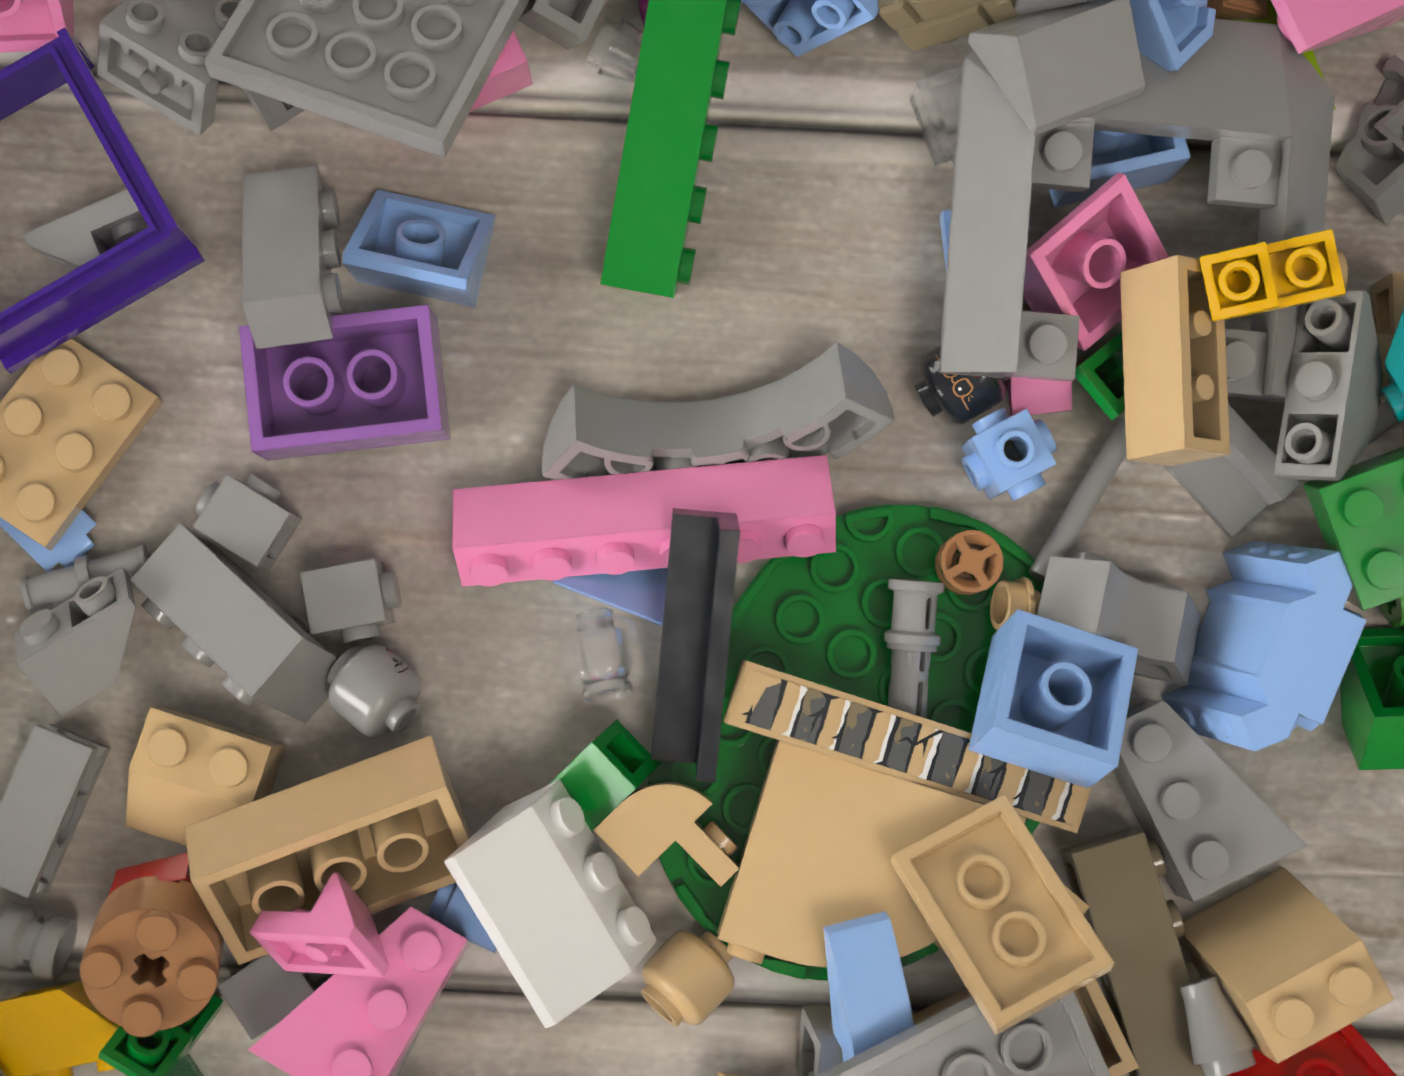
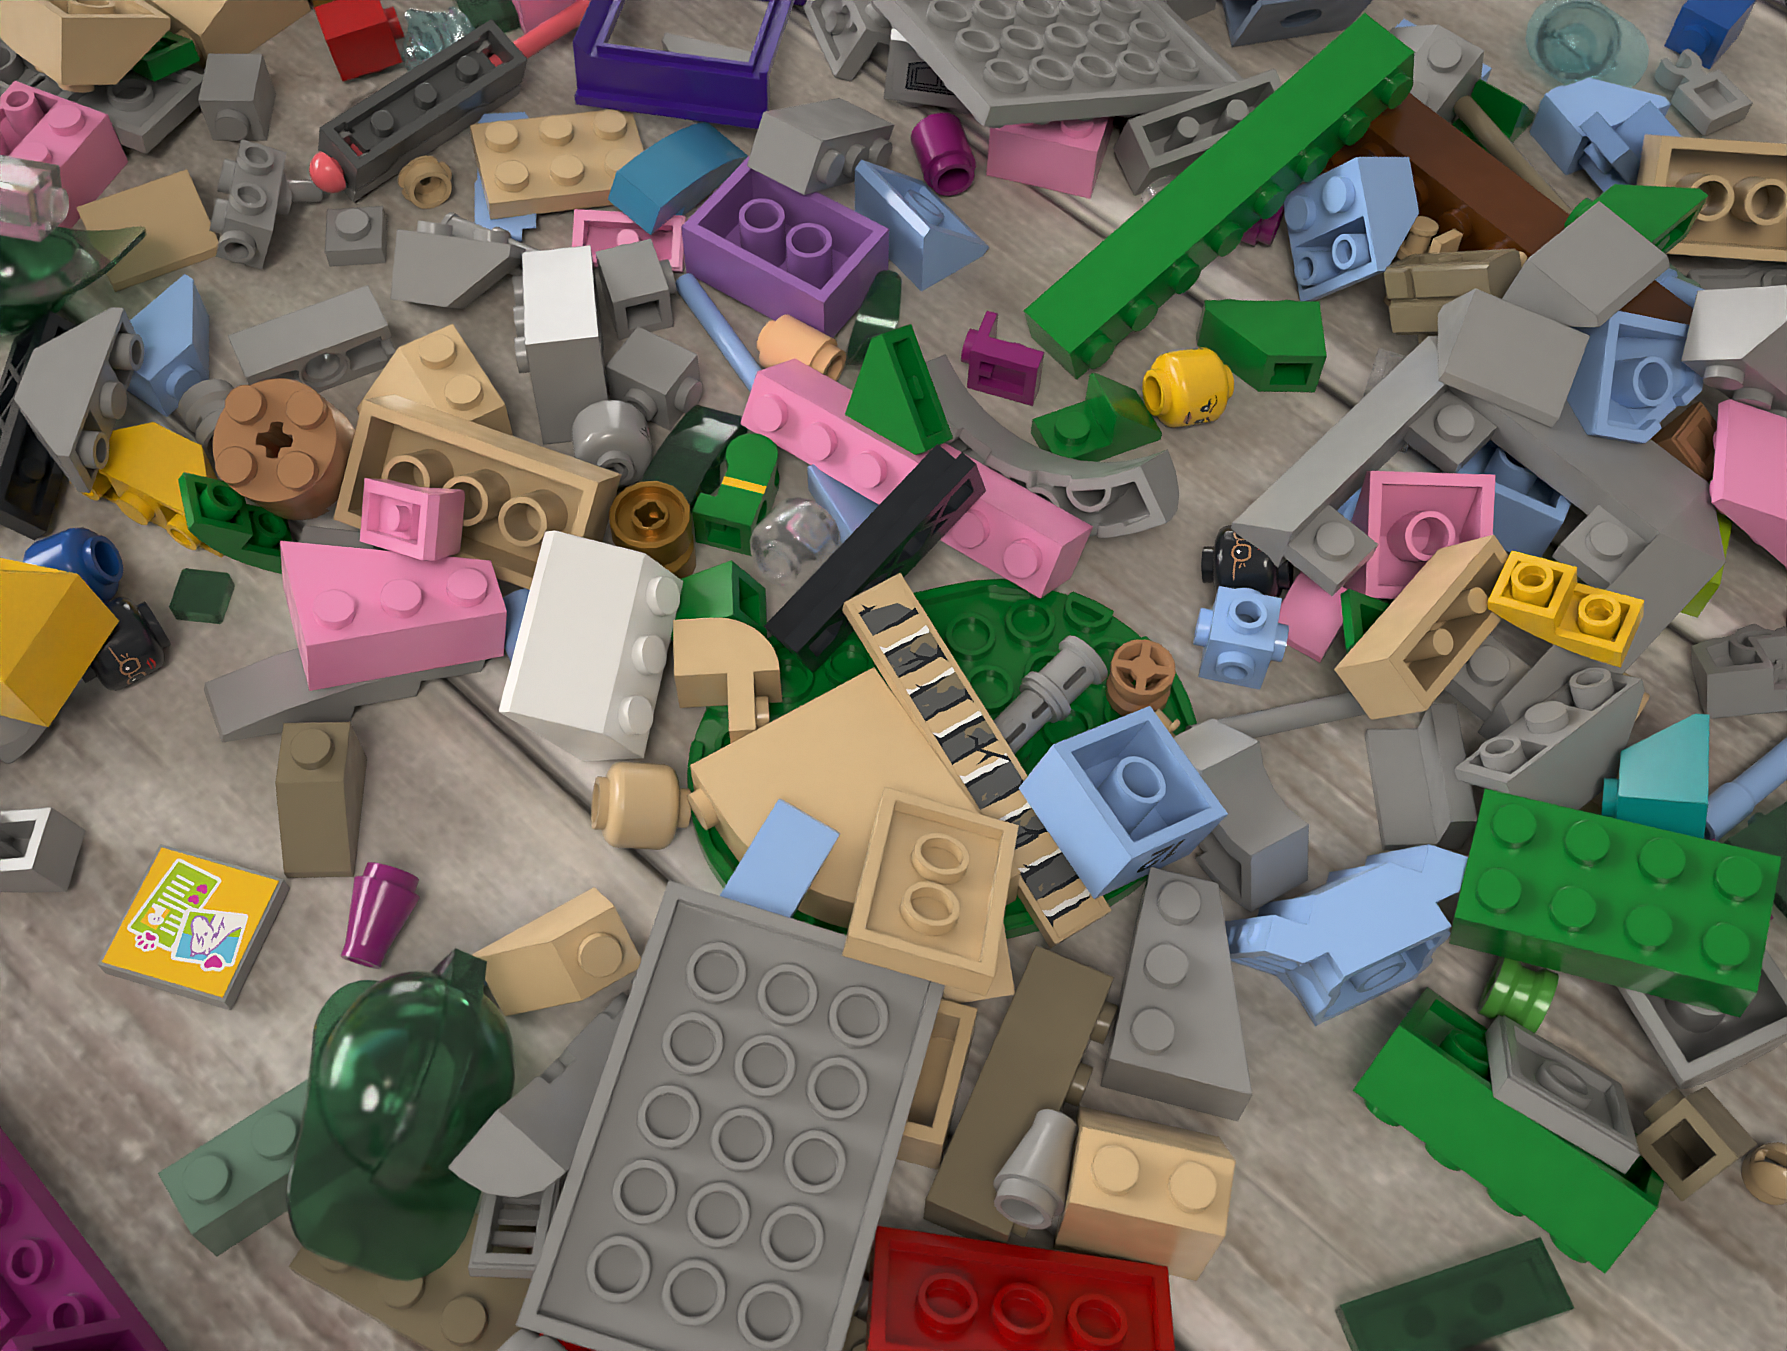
camera: 45 degrees right, 25 degrees down
none -> bright pink slope [572,209,688,273]
none -> dark azure slope [608,122,748,235]
none -> pearl gold wheel [609,481,696,579]
none -> clear green slope [641,404,748,513]
none -> light blue bar [675,273,762,392]
none -> green leg [692,433,780,557]
none -> light nougat brick [756,314,846,382]
none -> clear green helmet [845,270,902,367]
none -> green slope [845,324,953,455]
none -> magenta brick [910,113,976,196]
none -> magenta bracket [961,311,1044,406]
none -> green slope [1031,373,1162,462]
none -> yellow head [1142,347,1234,428]
none -> green slope [1196,299,1327,392]

